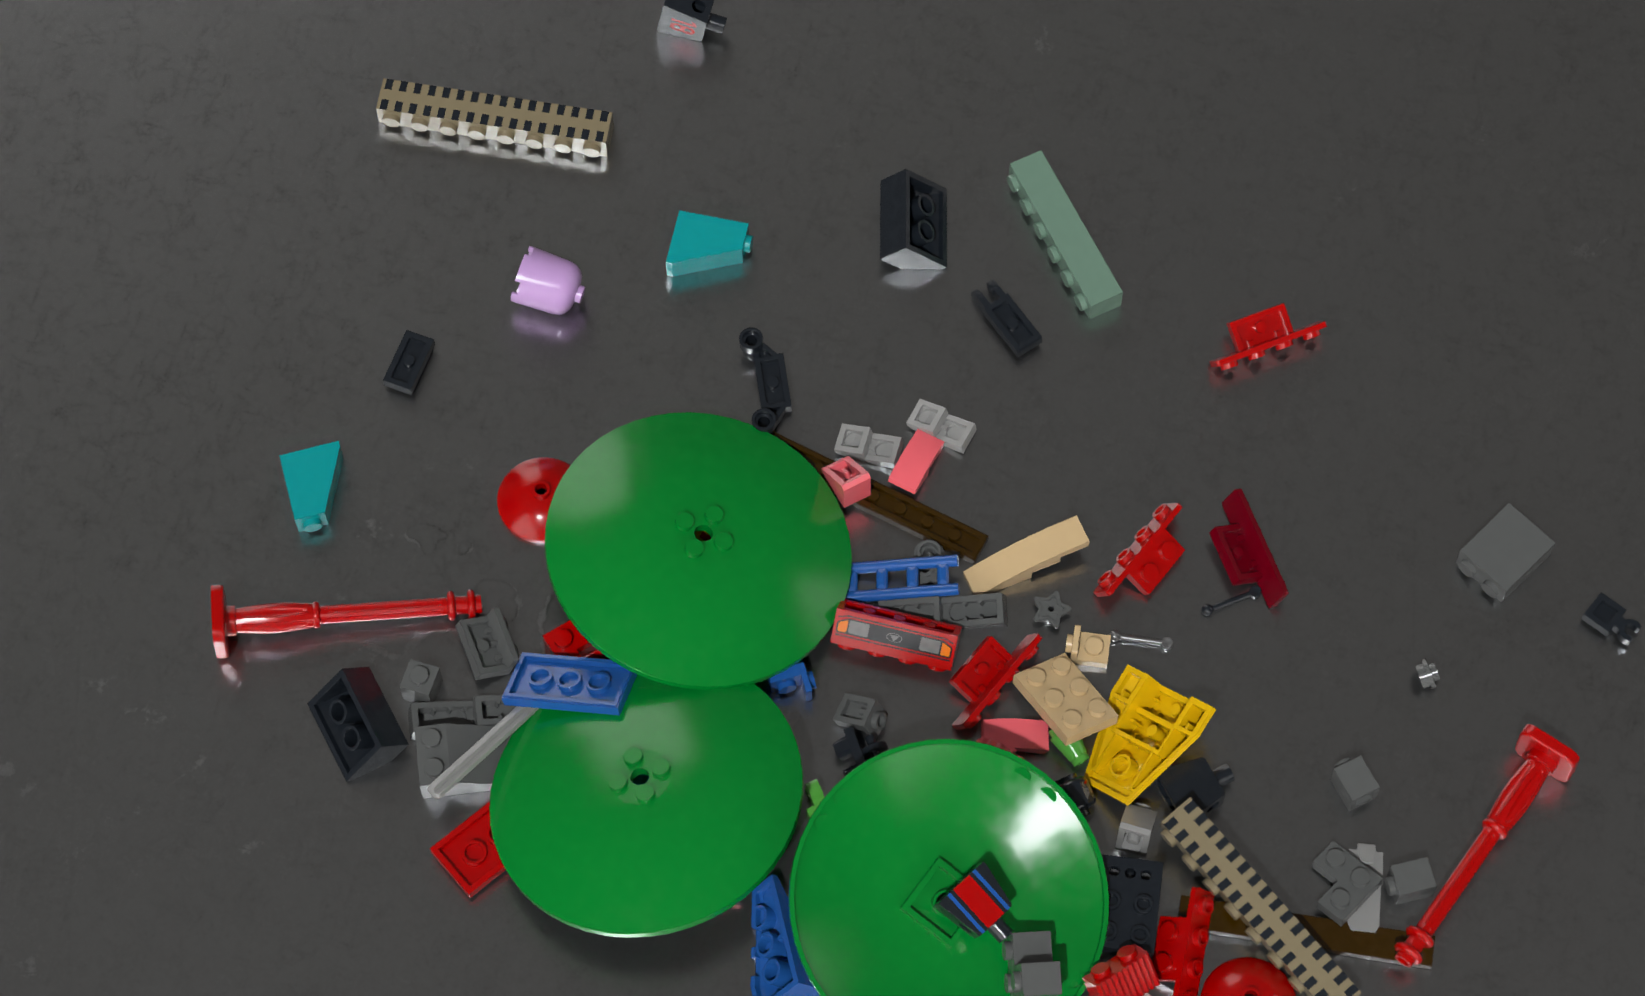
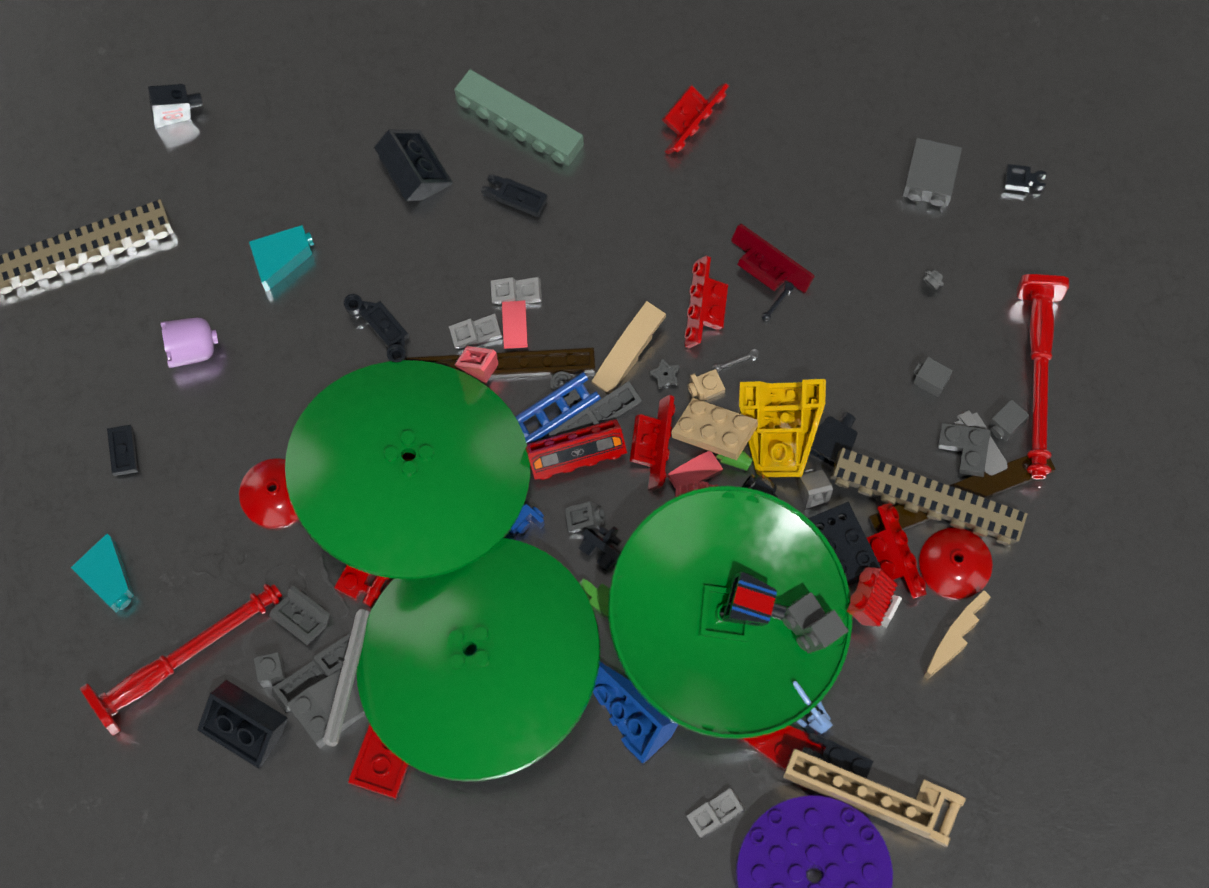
camera: 30 degrees left, 5 degrees up
blue tile [502,652,637,716] -> none

